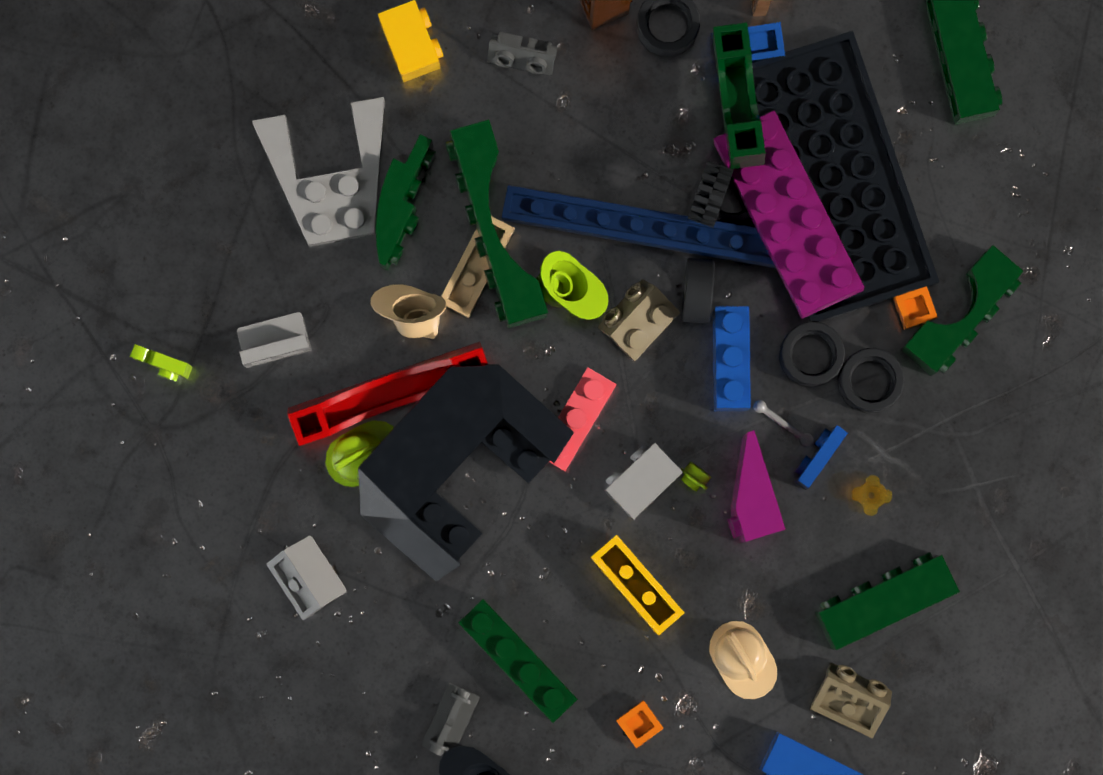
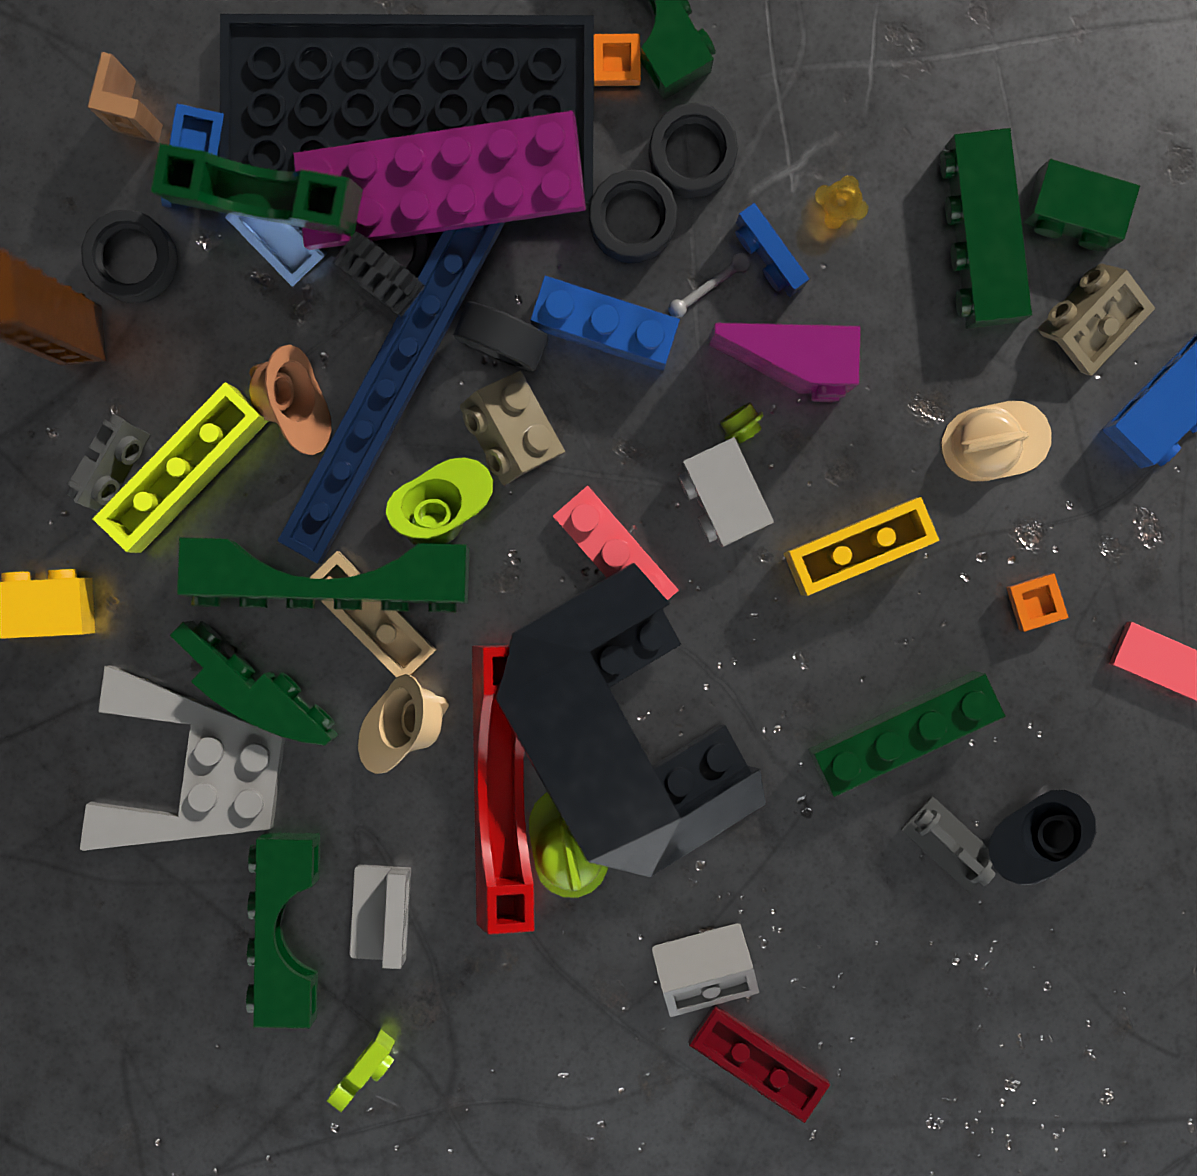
camera: 70 degrees left, 5 degrees up
none -> neon yellow brick [93,382,269,553]
none -> light blue tile [225,214,327,287]
none -> dark green arch [246,833,320,1028]
none -> nougat piece [249,345,332,455]
none -> dark red tile [689,1005,830,1123]
none -> dark green brick [1023,159,1140,251]

